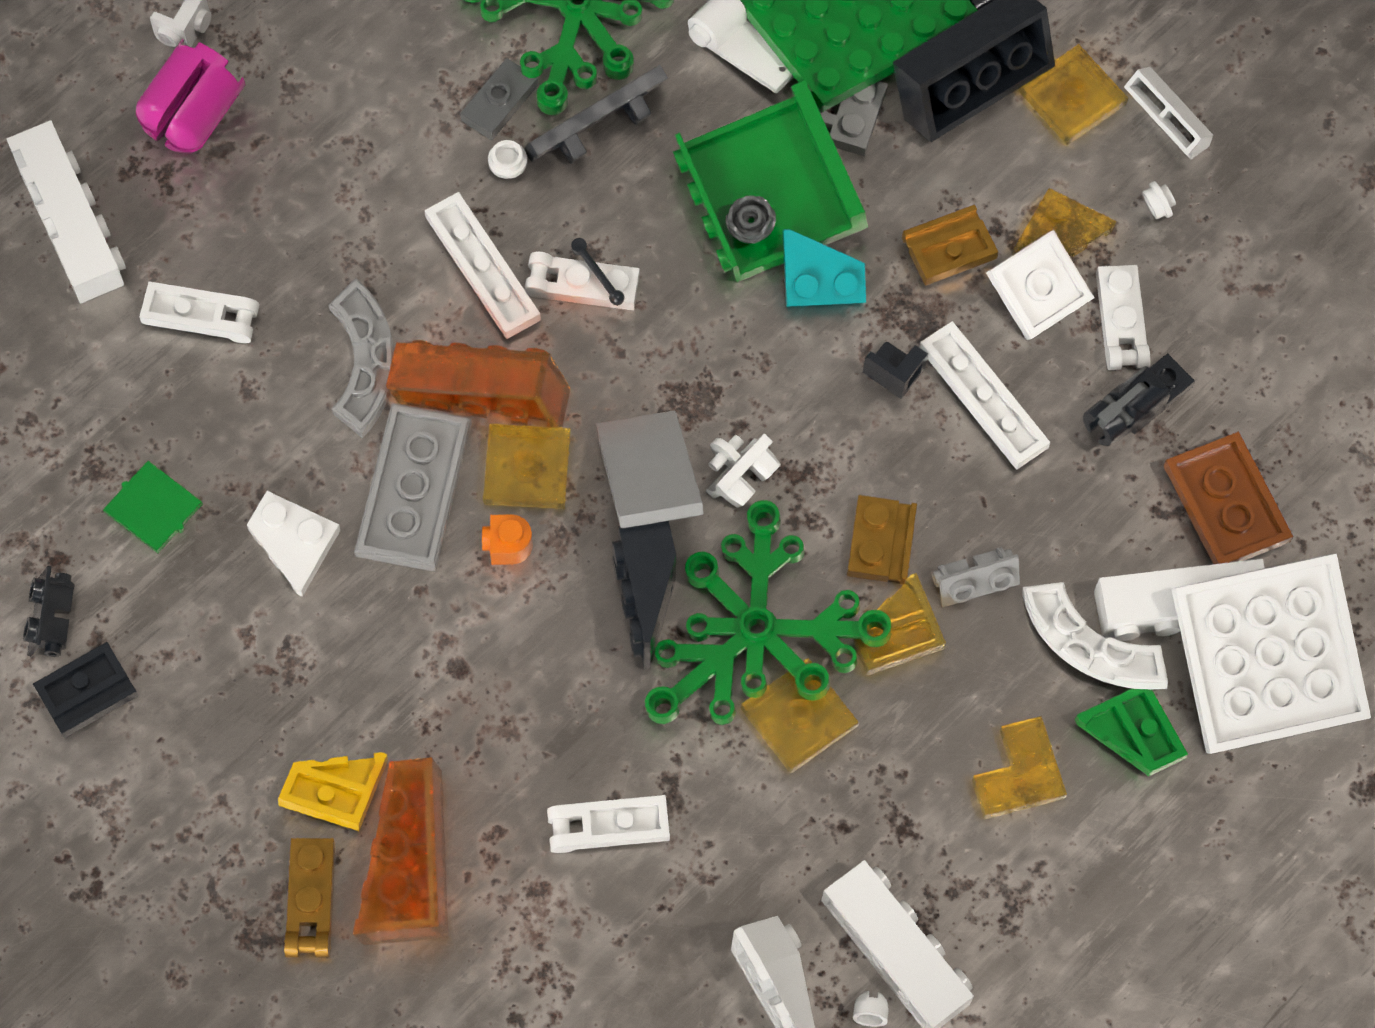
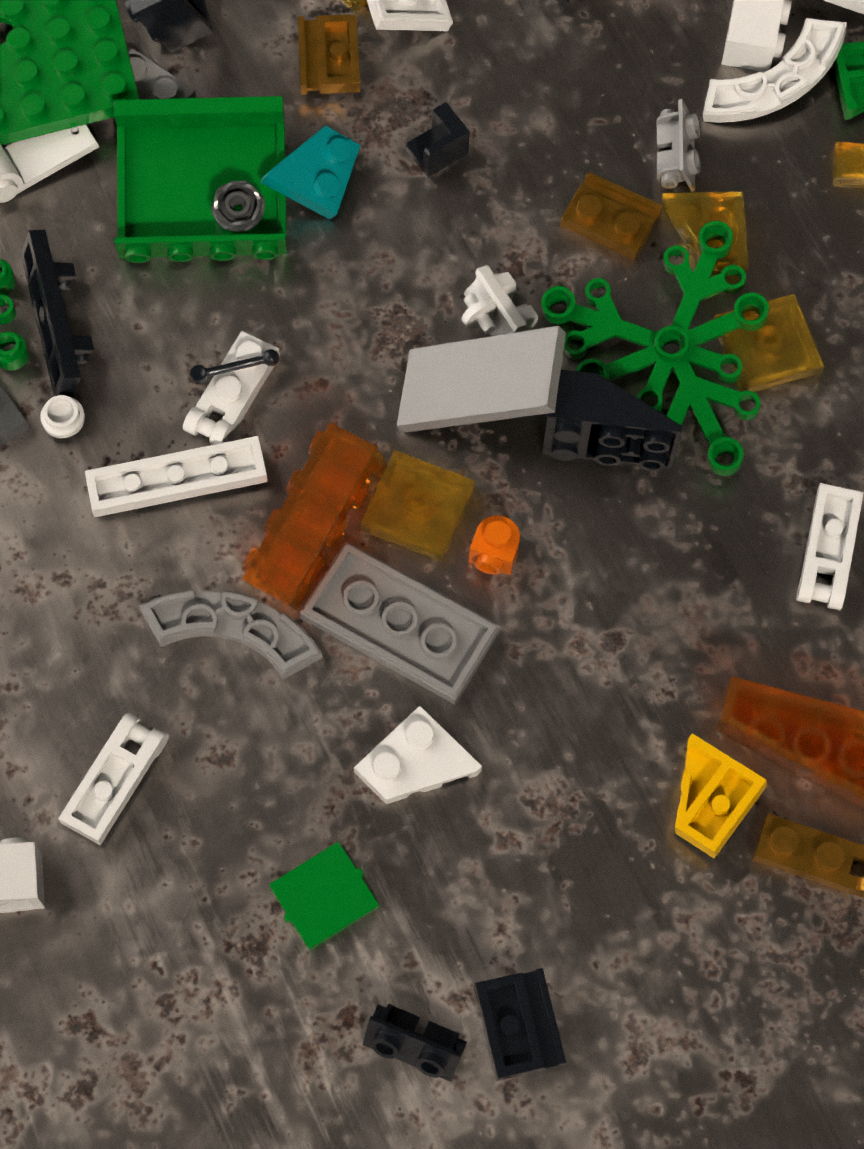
camera: 70 degrees left, 0 degrees up
white plate [919,321,1050,470] -> none

